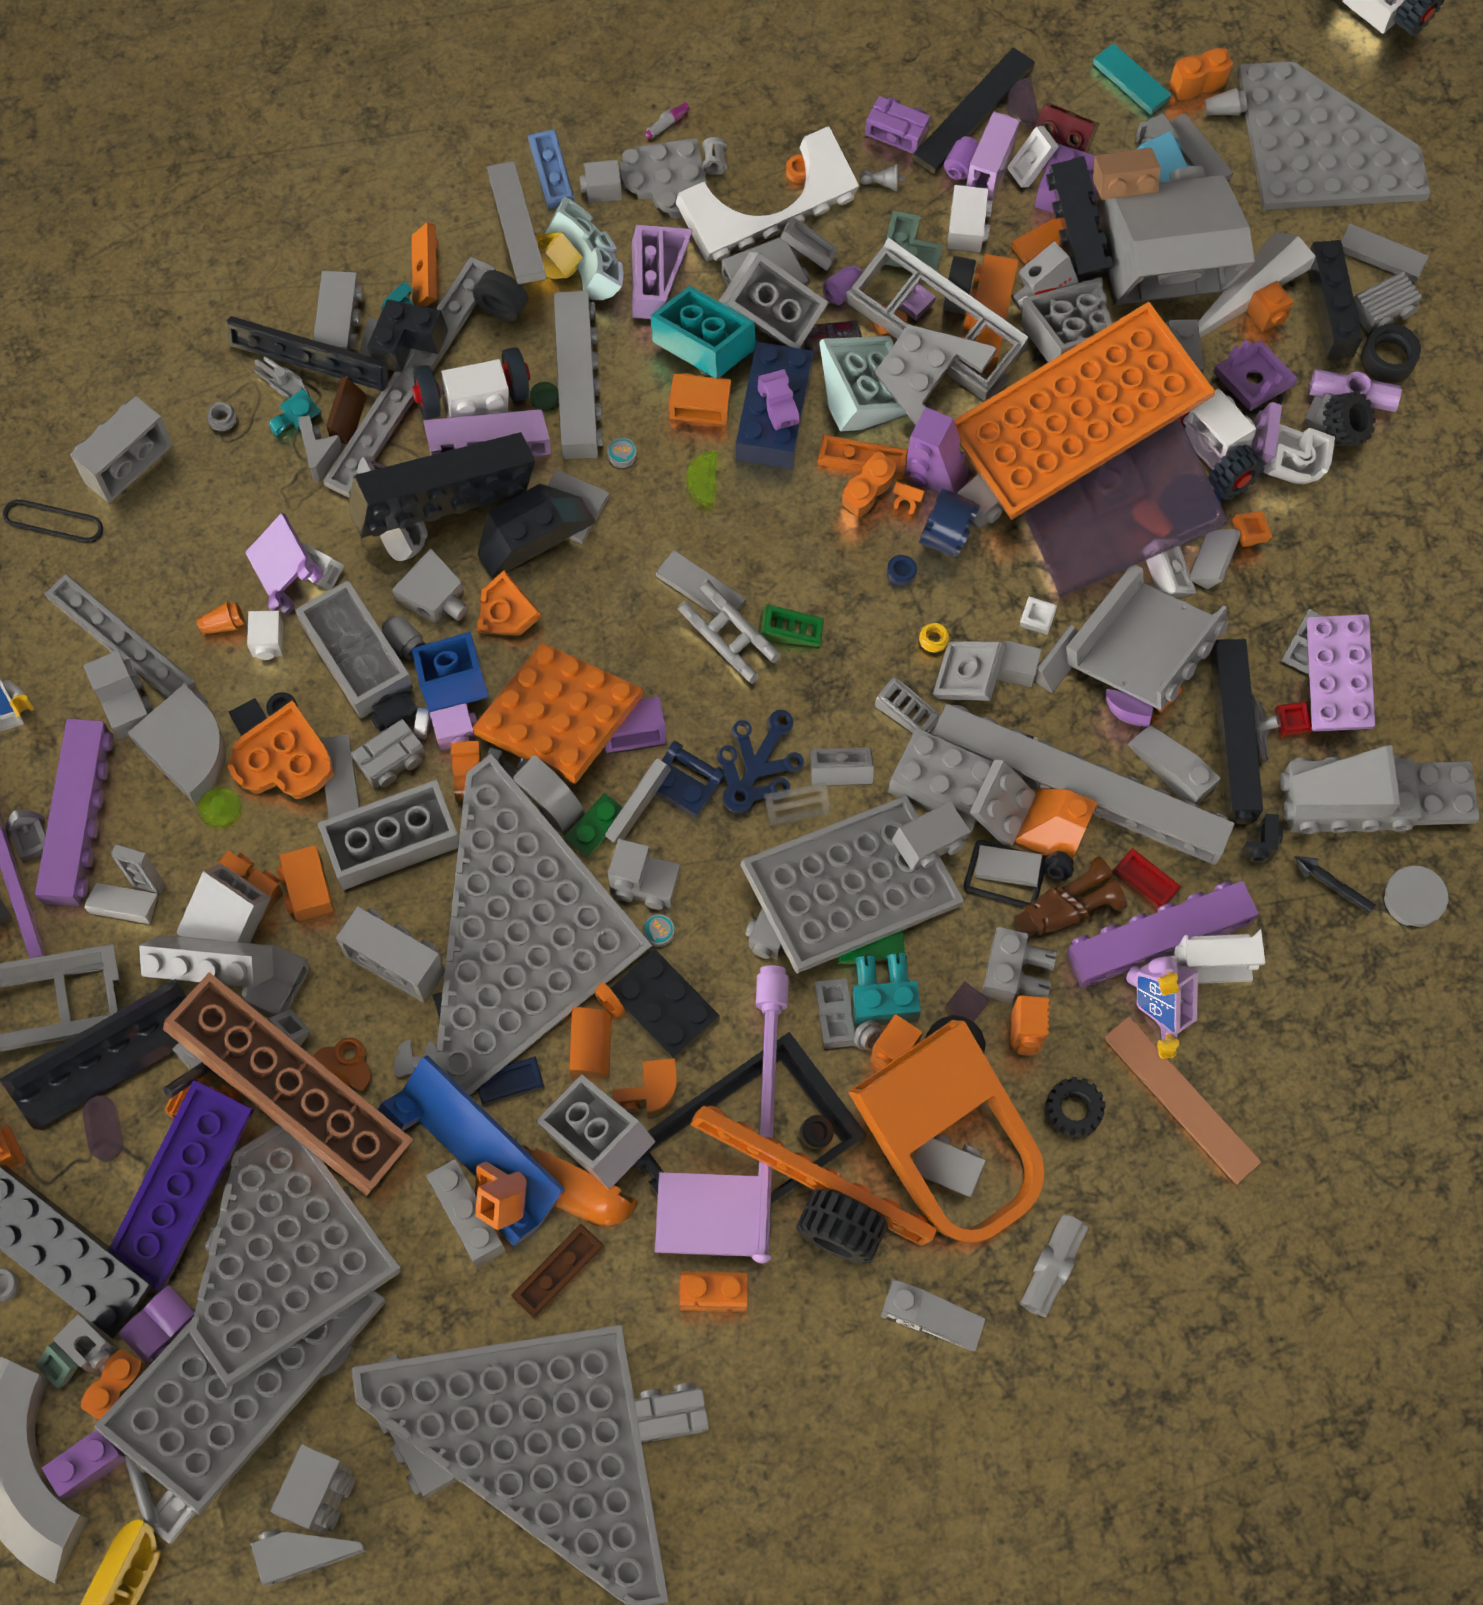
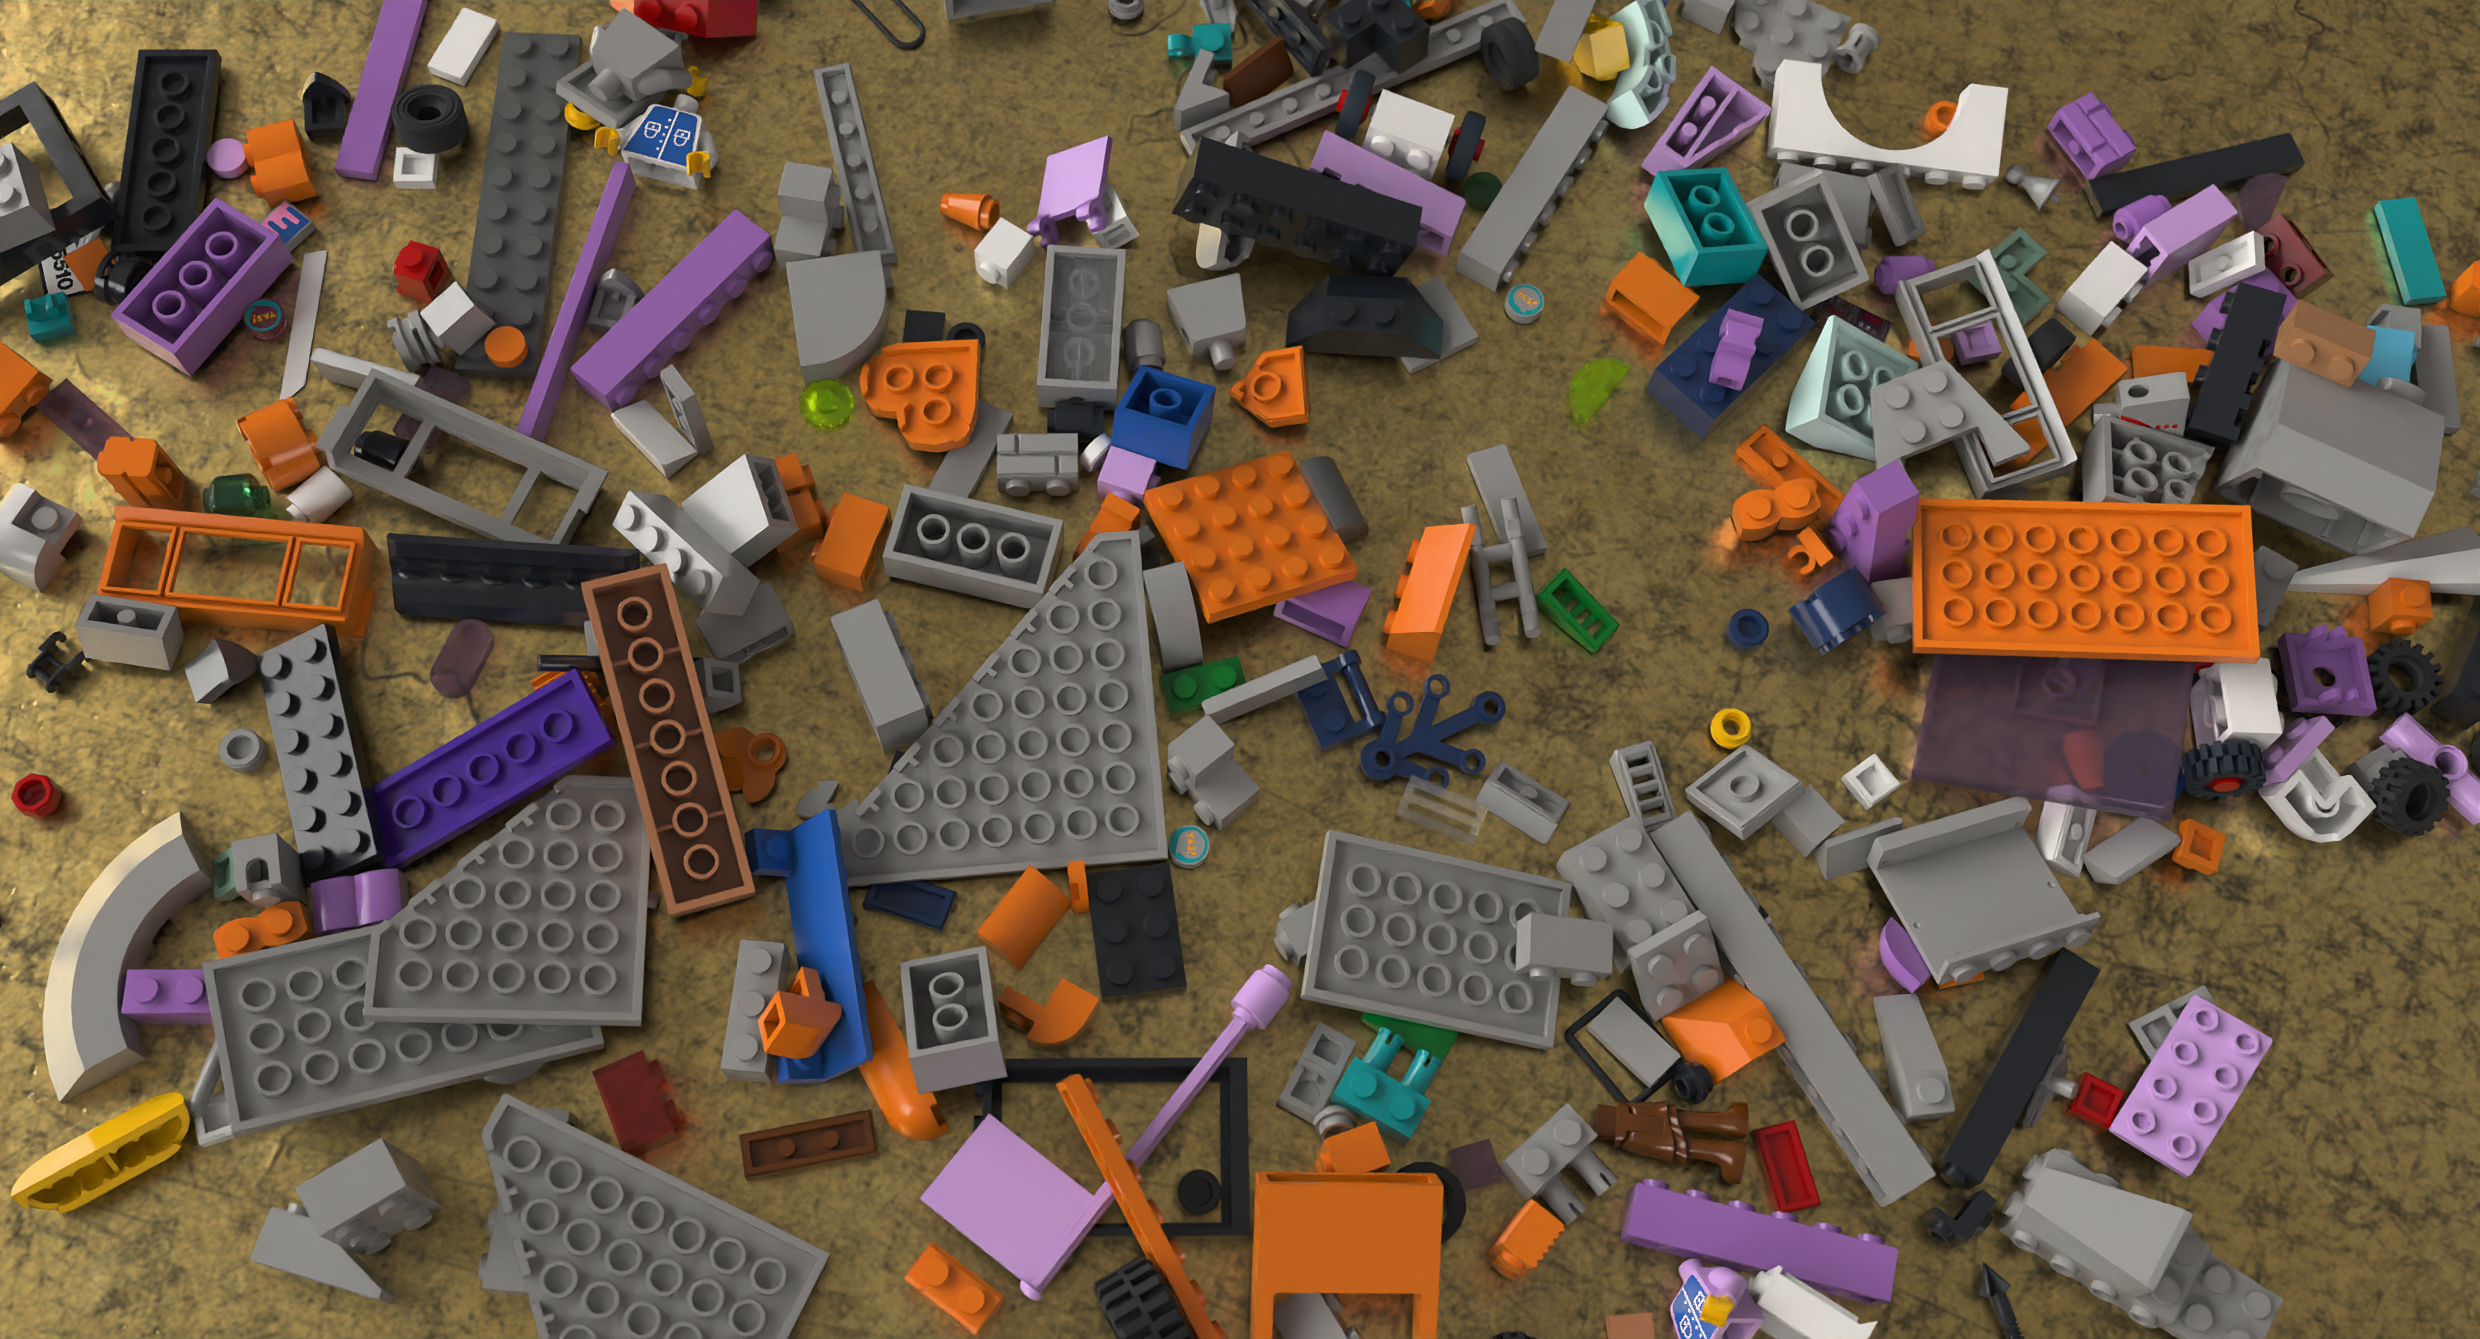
camera: 30 degrees right, 0 degrees up
none -> clear red brick [592,1050,683,1158]
none -> dark grey brick [1300,456,1369,544]
none -> orange slope [1382,523,1477,663]
none -> black tyre [2366,639,2444,718]

